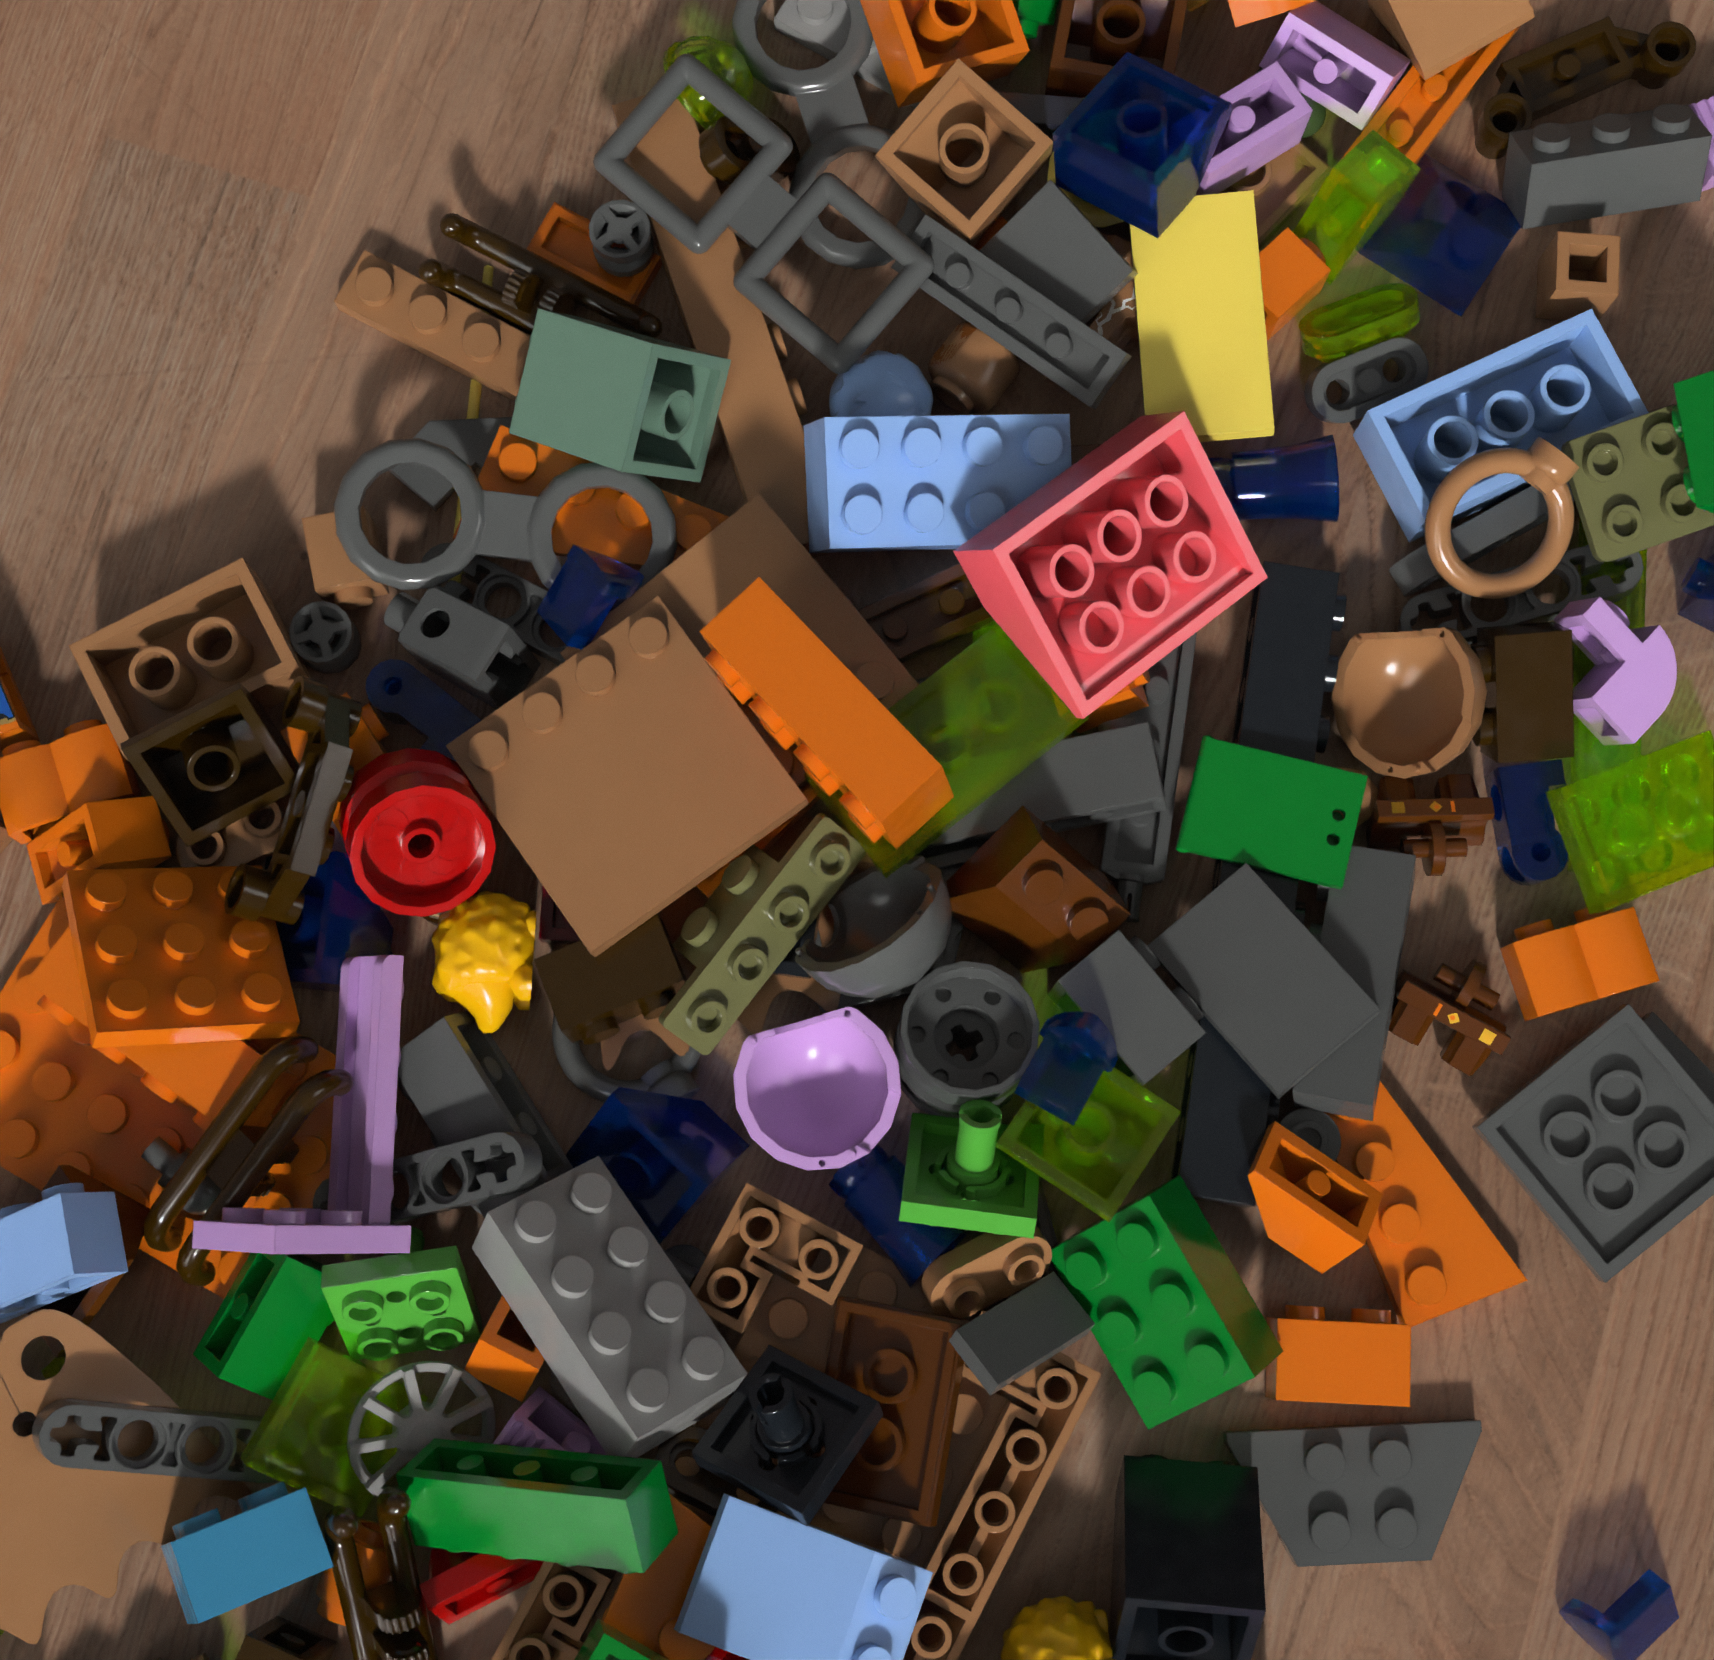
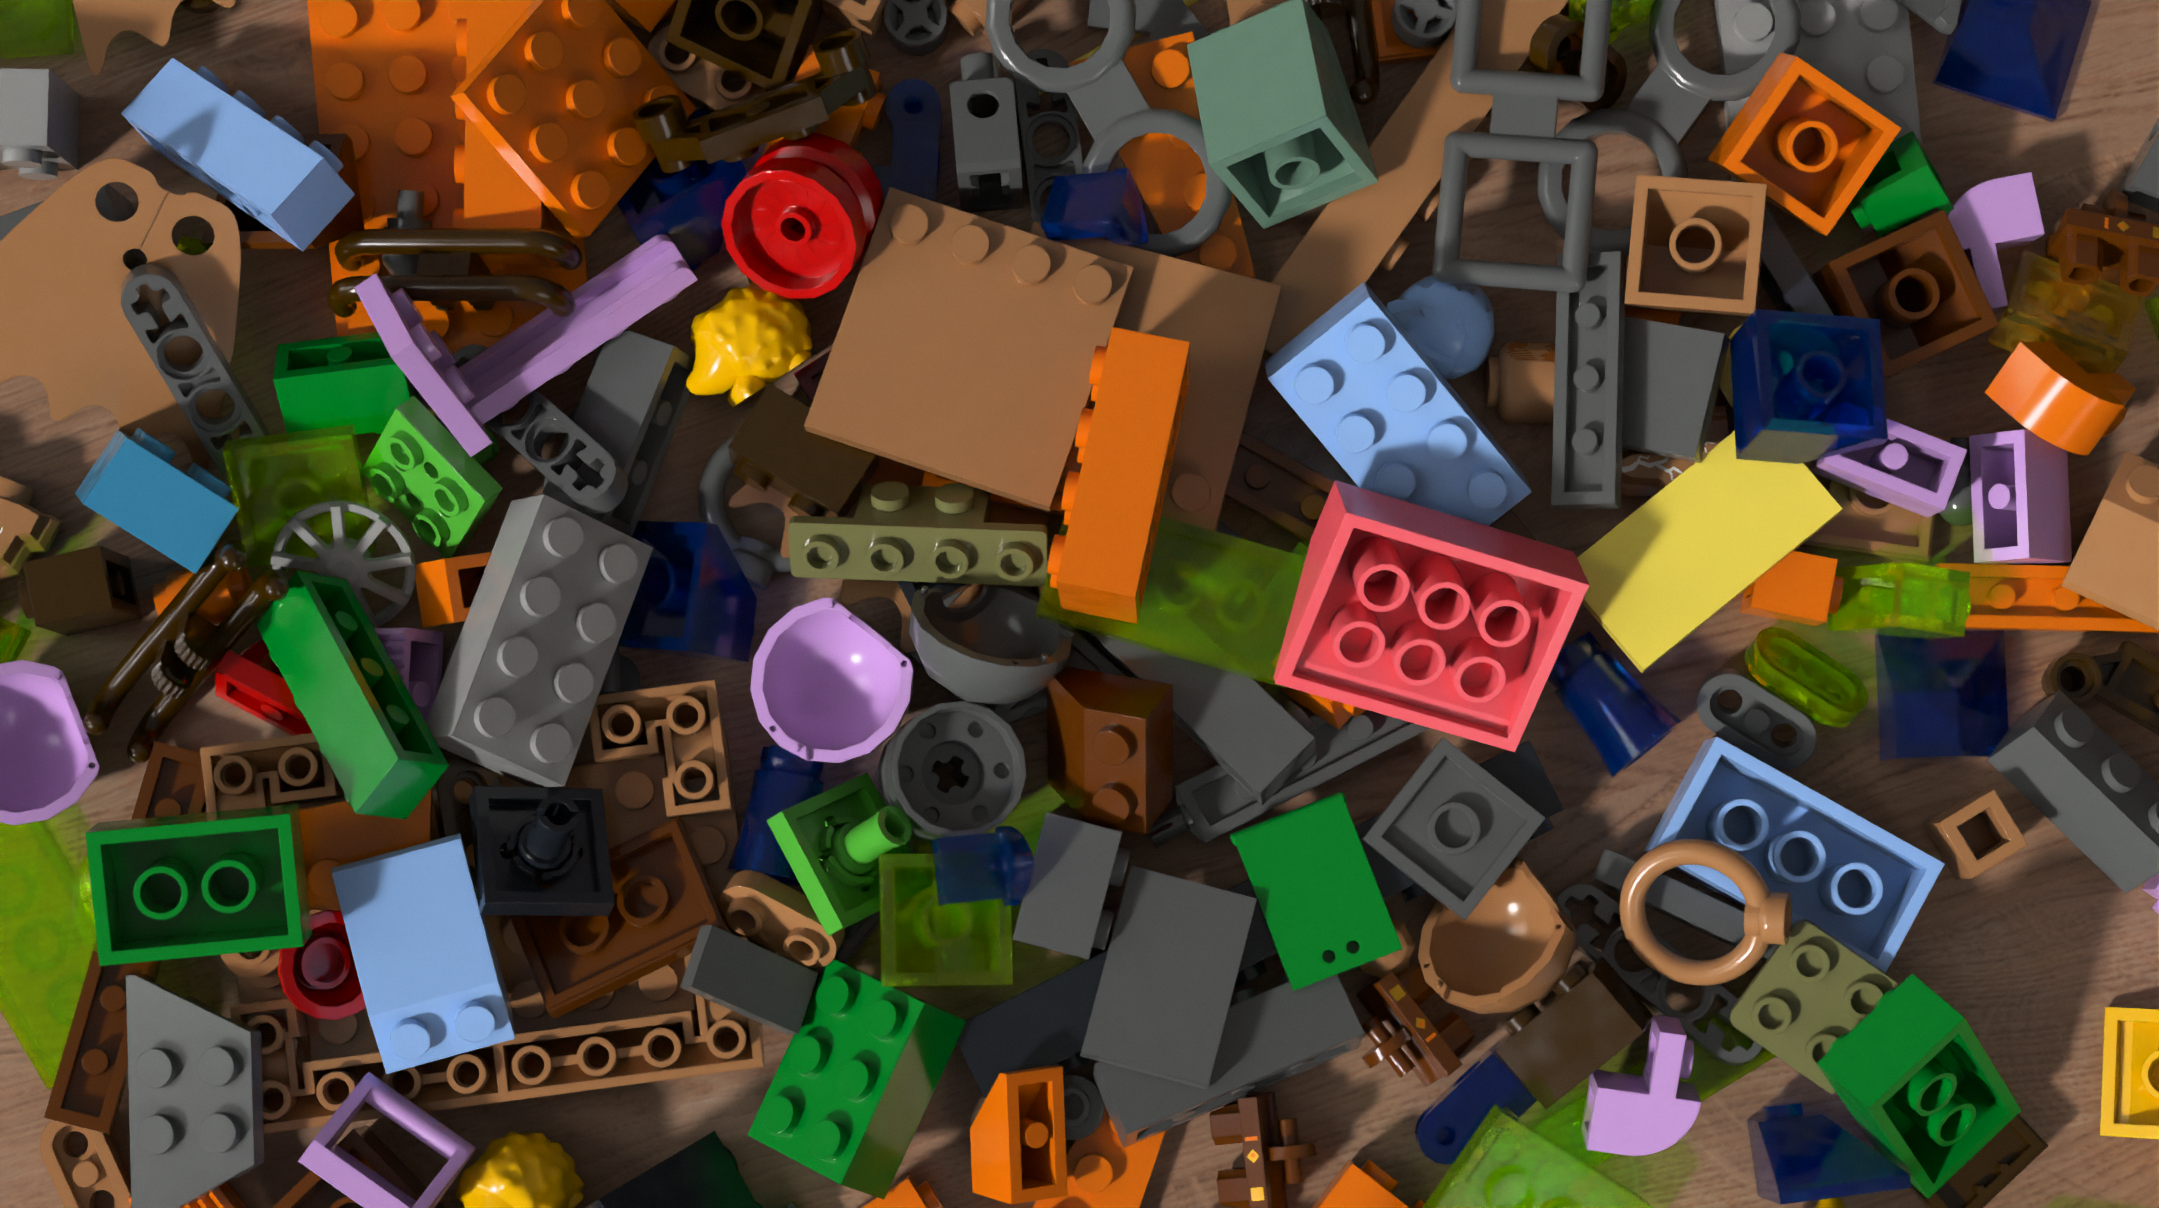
camera: 50 degrees right, 5 degrees up
none -> dark grey tile [1361,737,1545,920]

